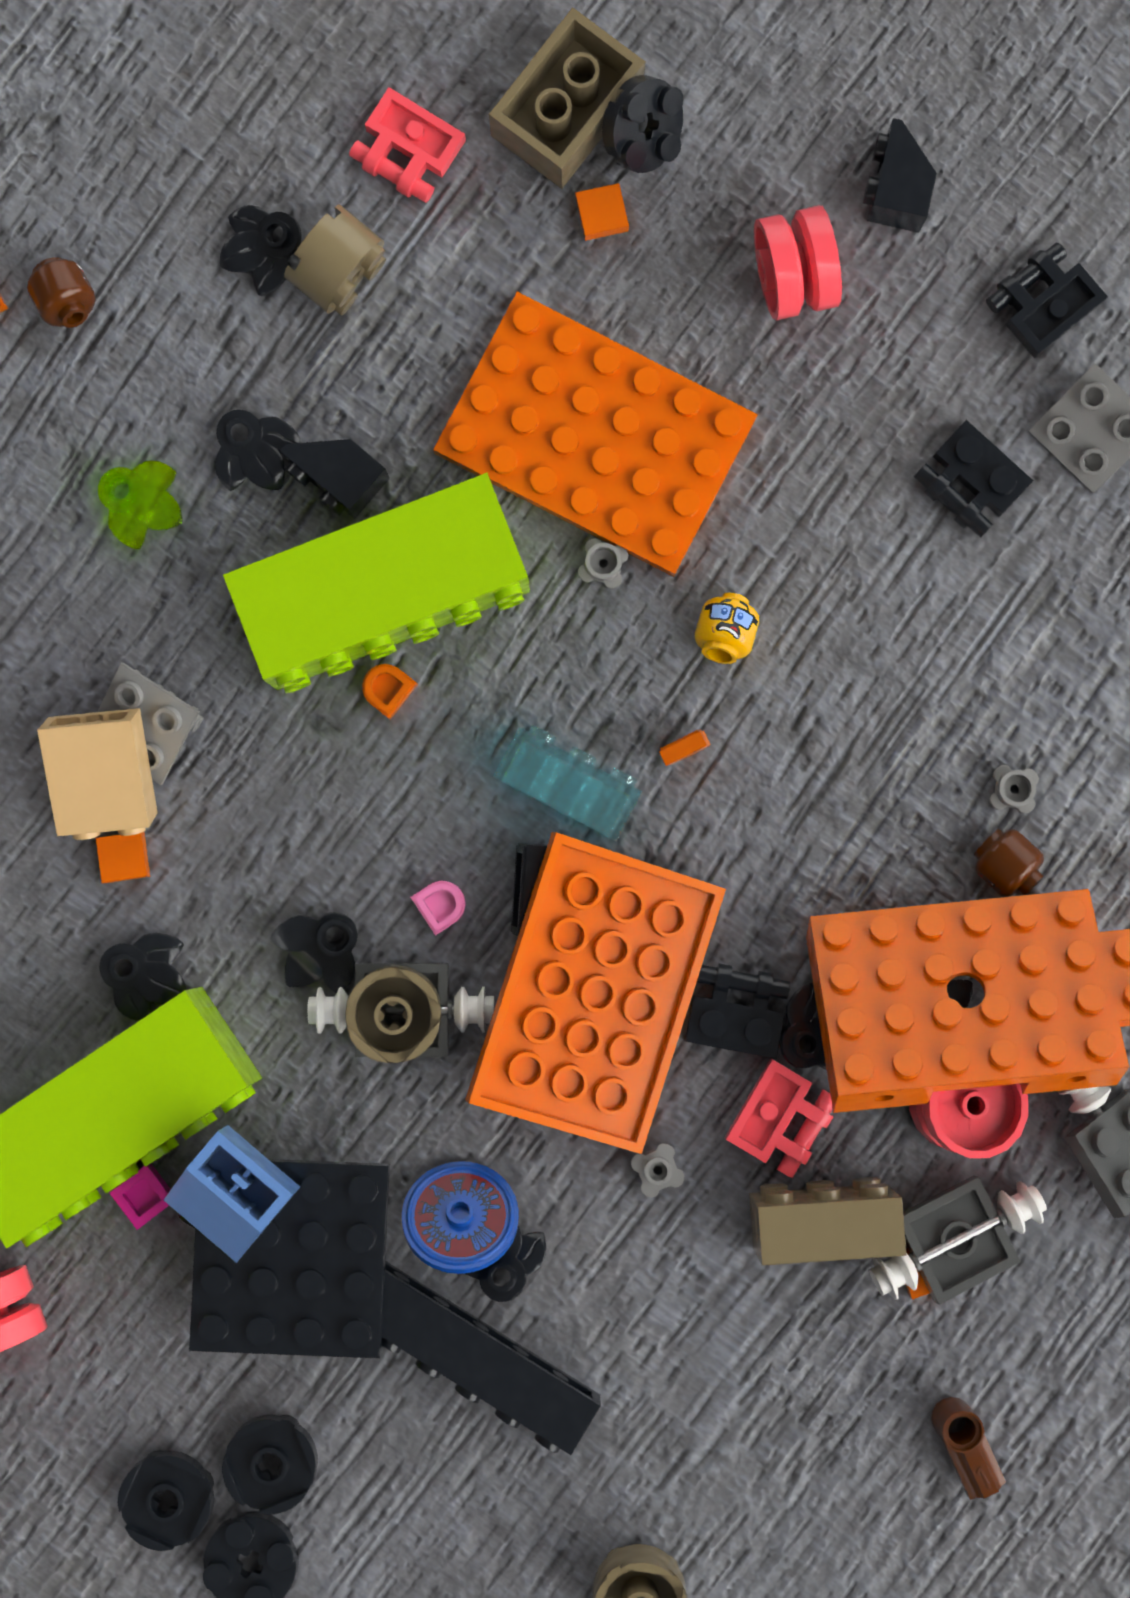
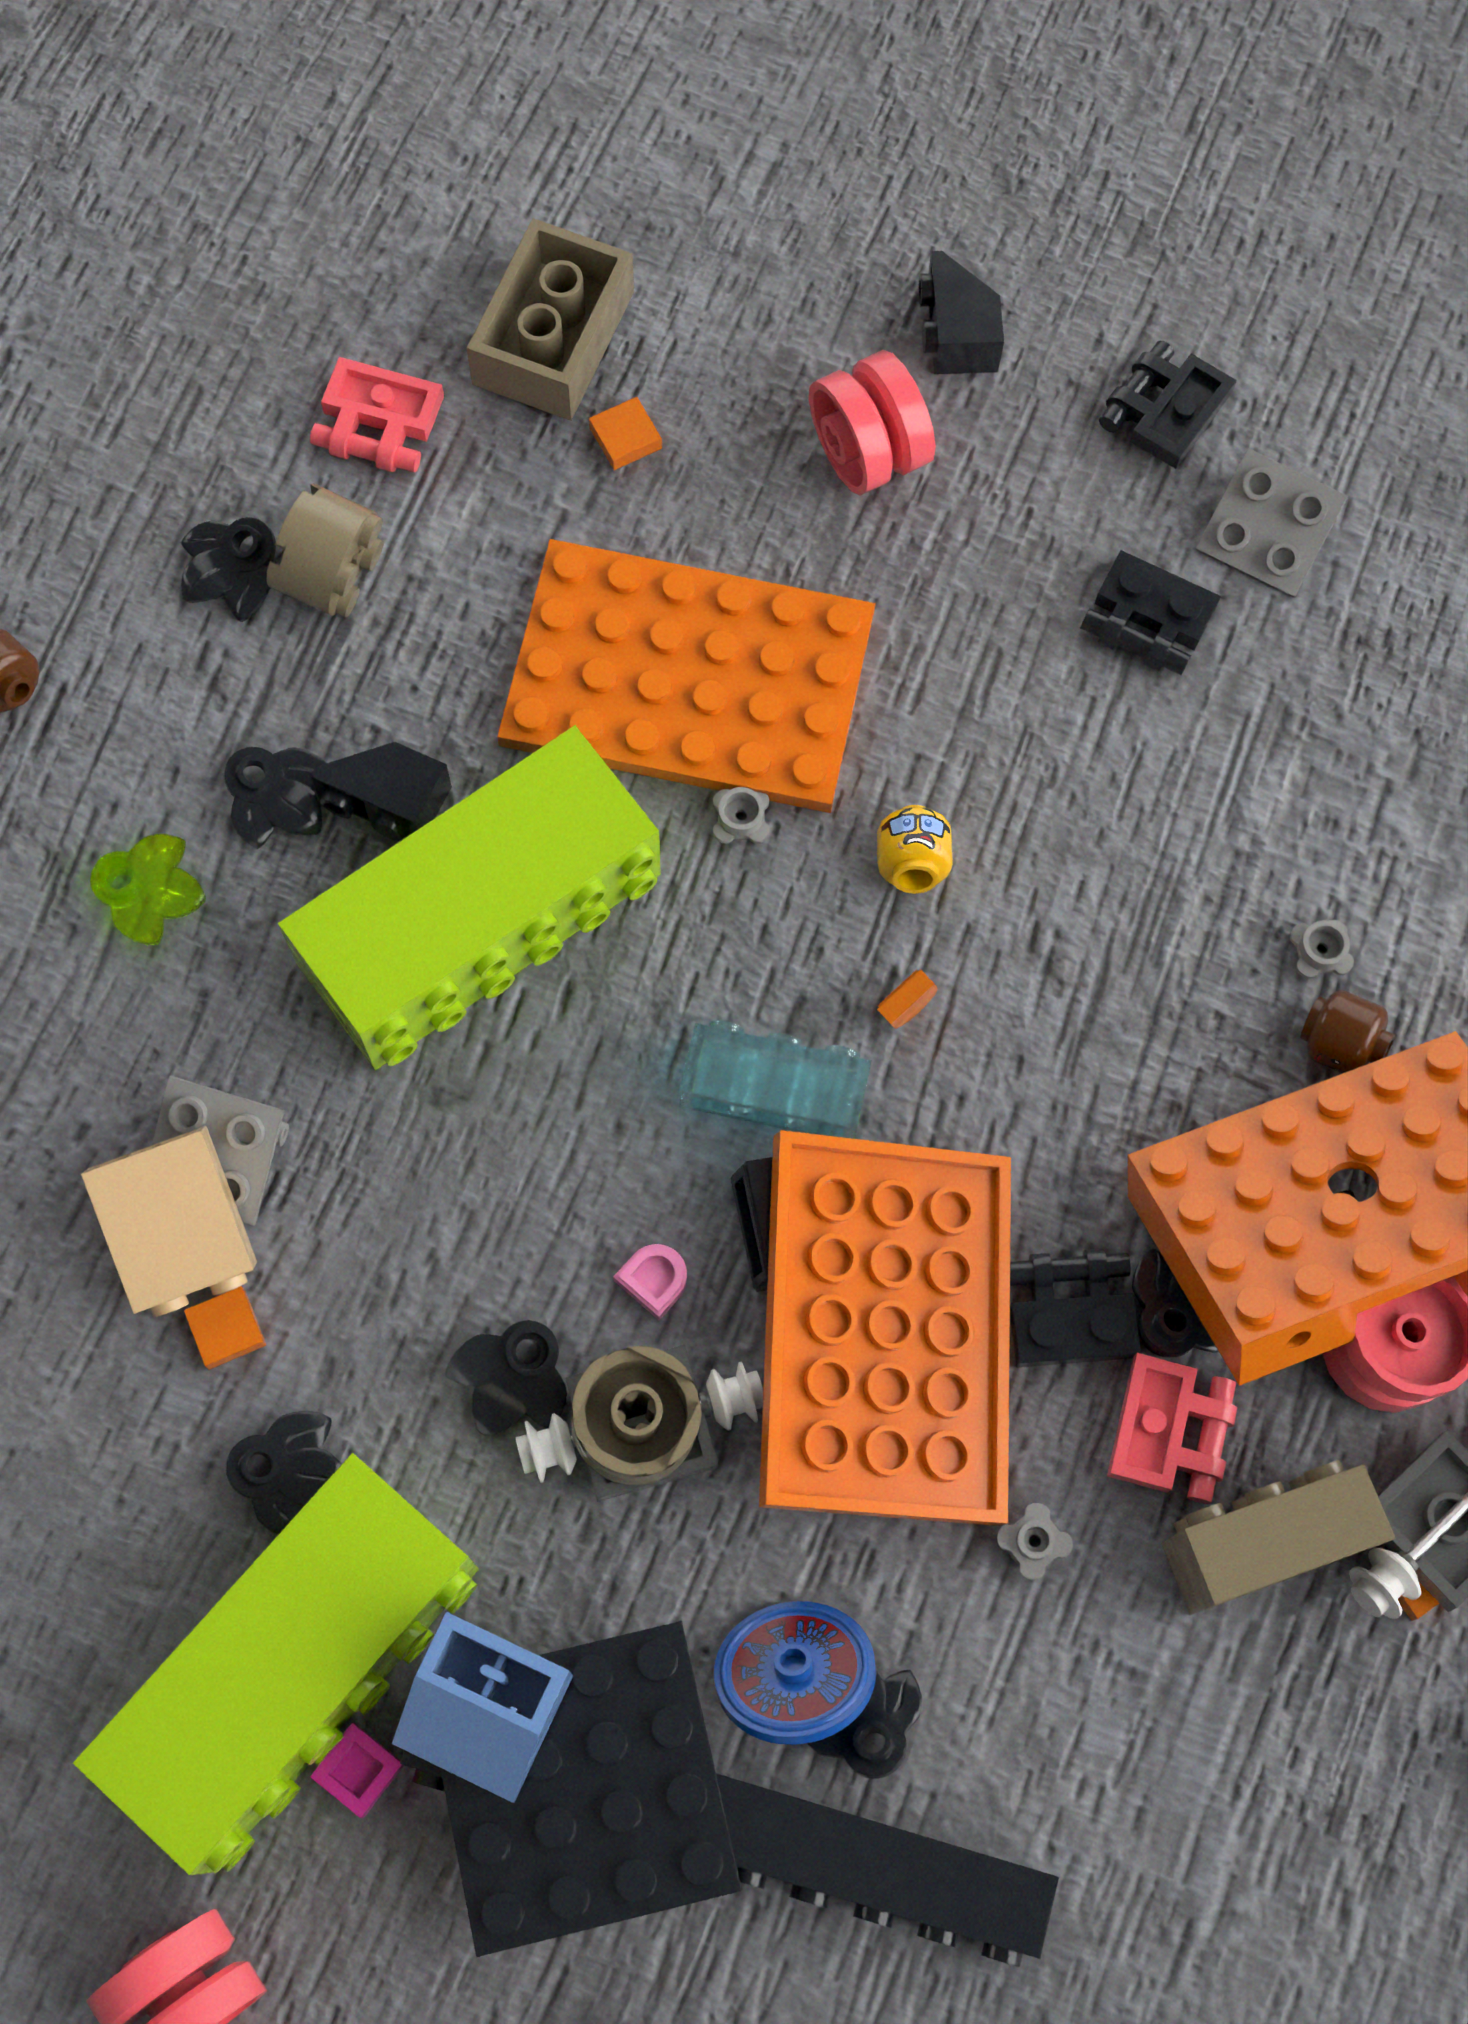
camera: 20 degrees left, 15 degrees down
orange tile [362,664,418,720] -> none
black plate [602,75,684,173] -> none

